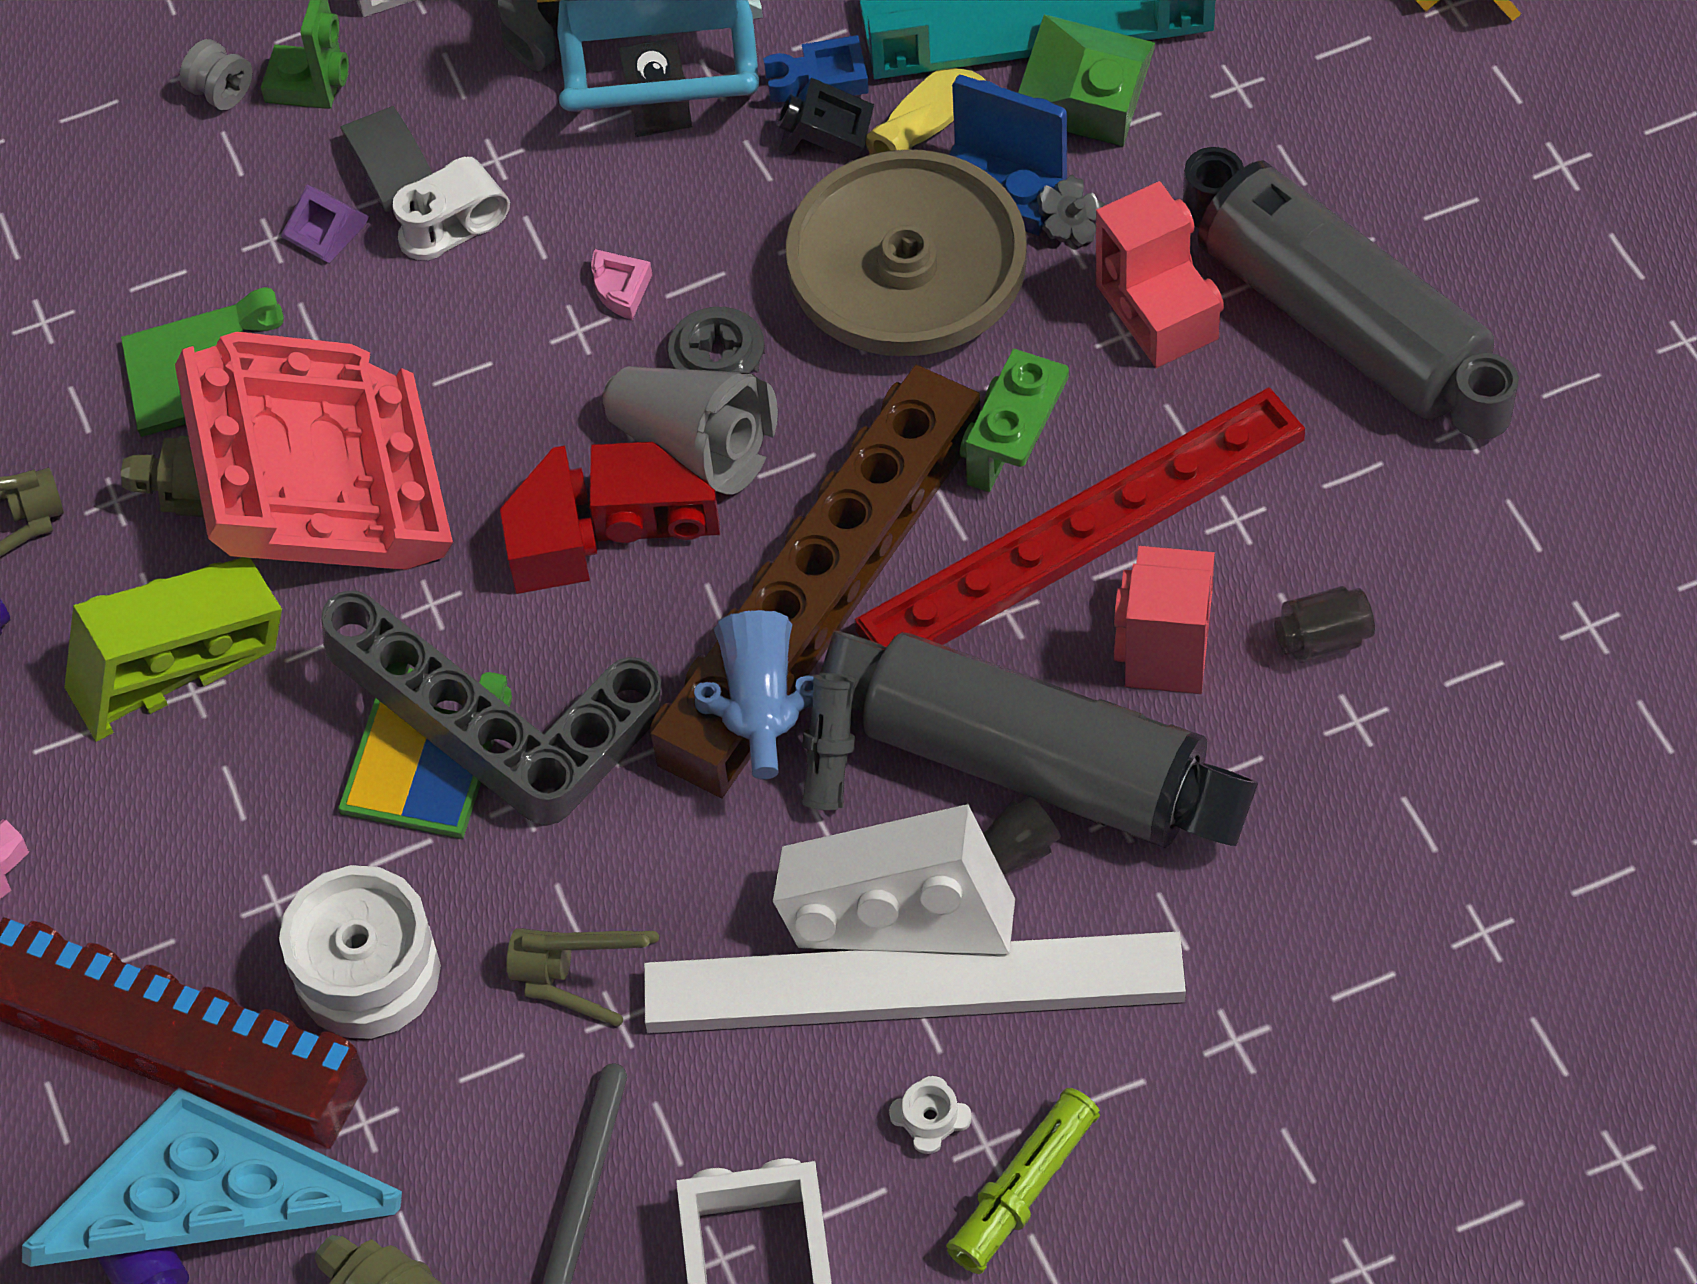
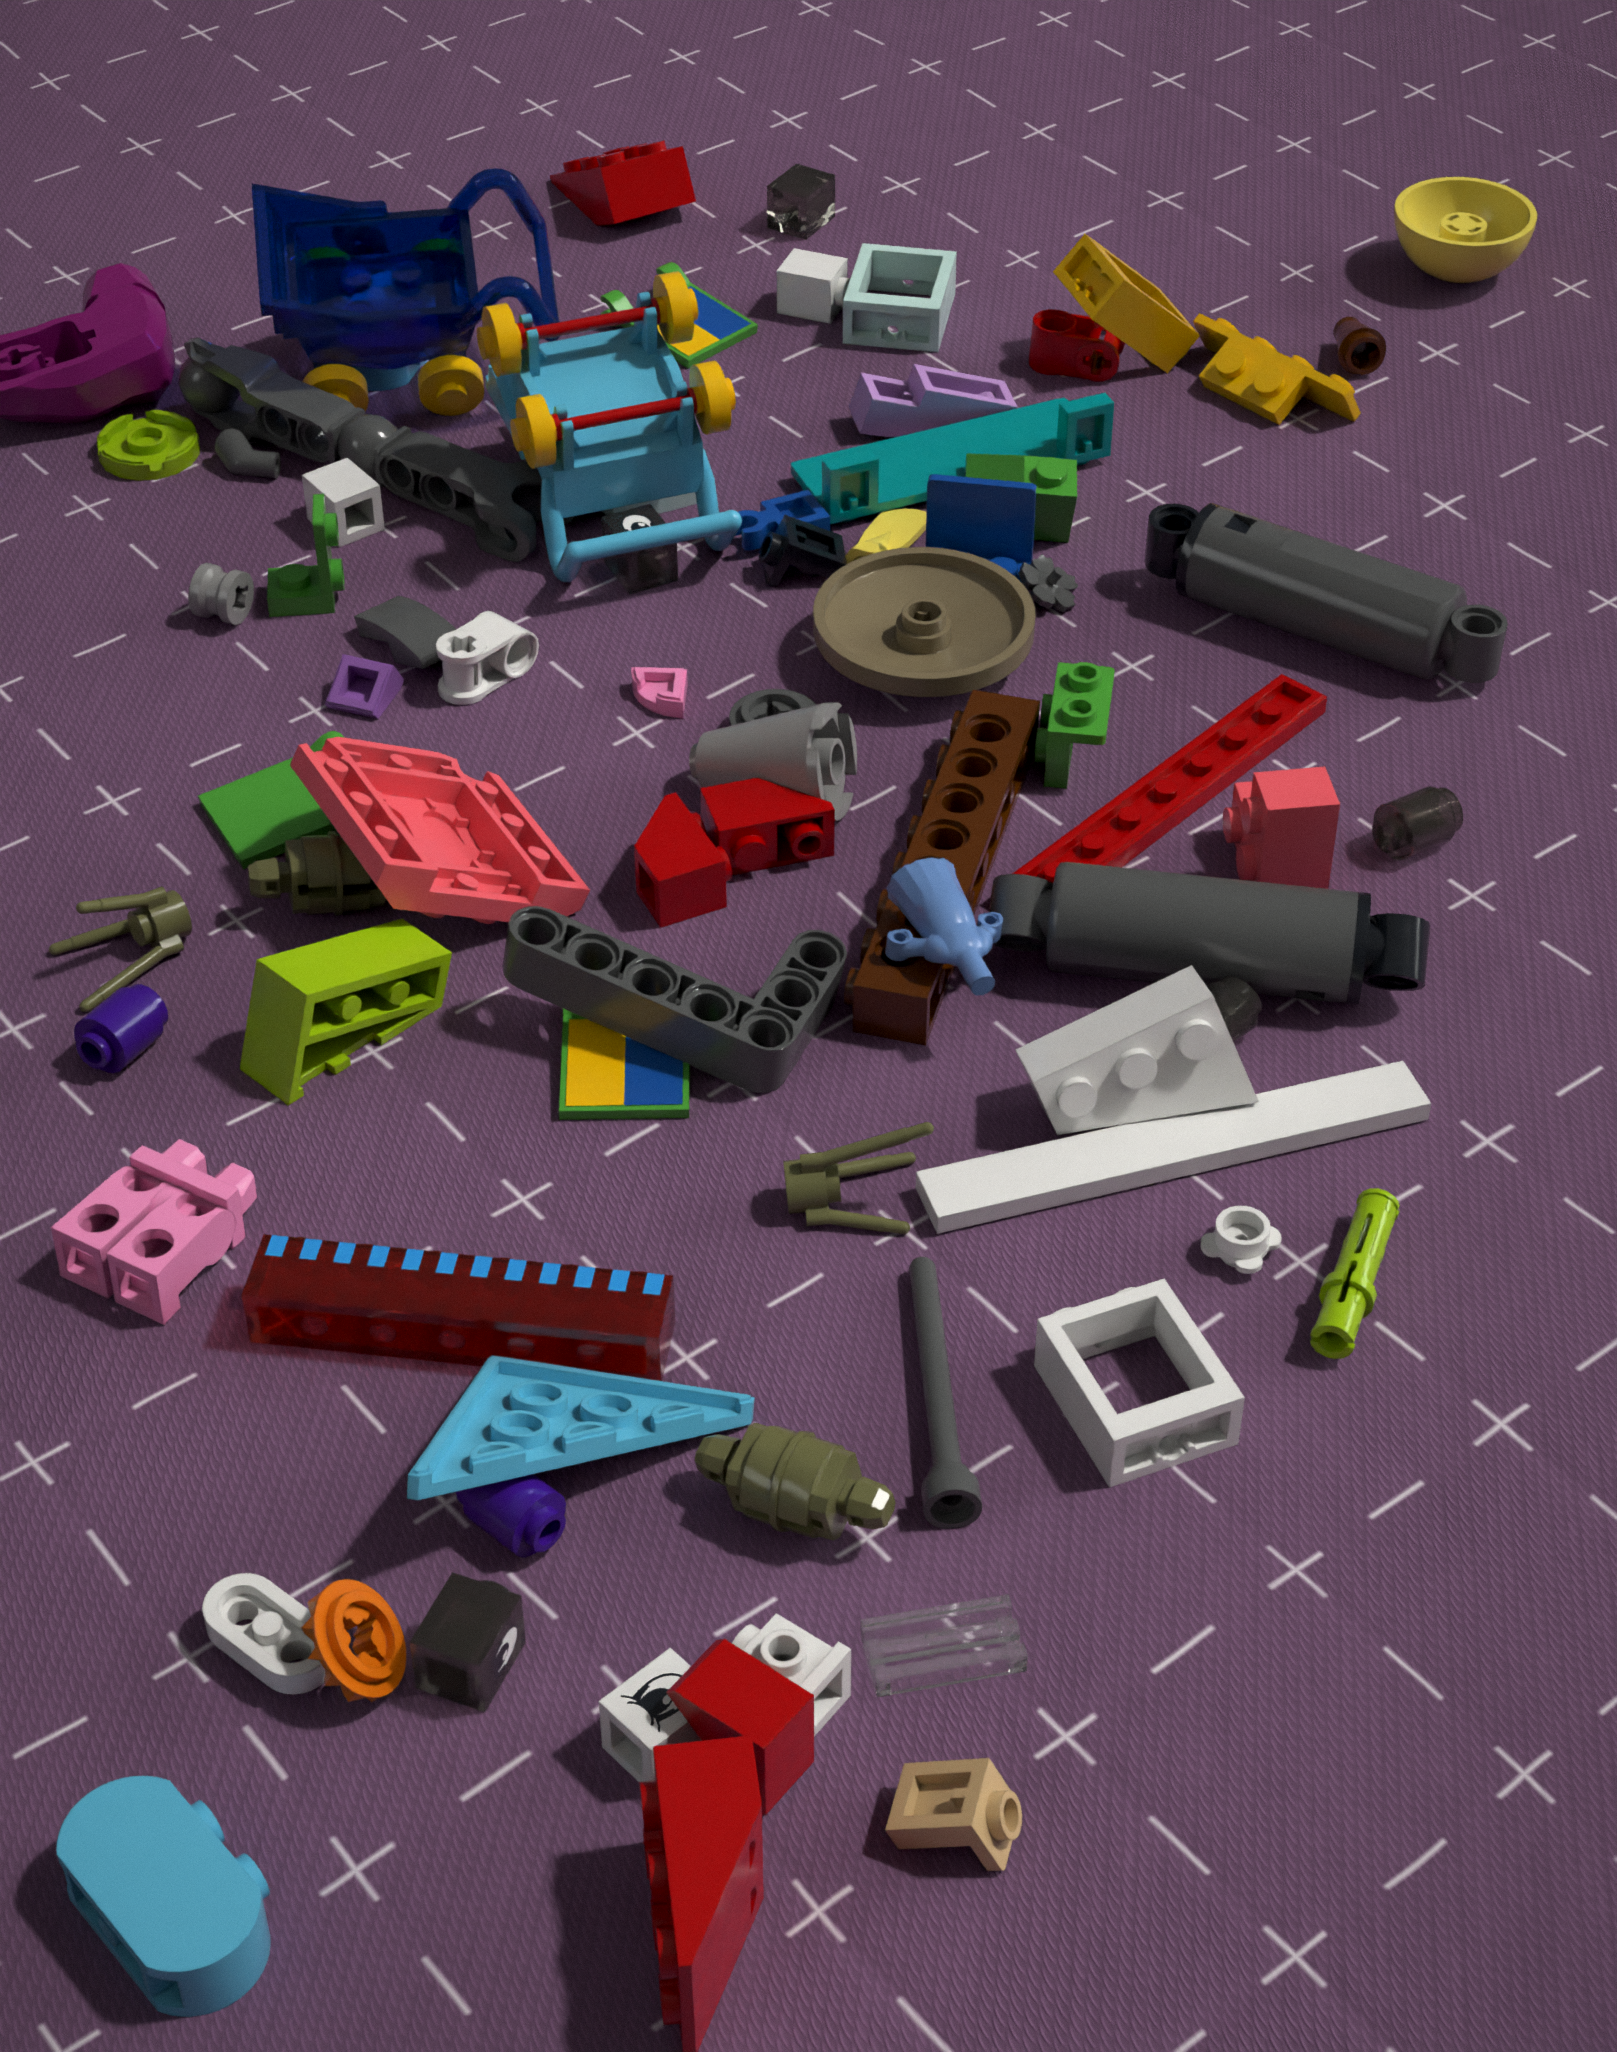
camera: 20 degrees left, 15 degrees down
white wheel [279,865,441,1039] -> none
dark grey pin [802,673,855,810] -> none
coral brick [1096,181,1224,368] -> none

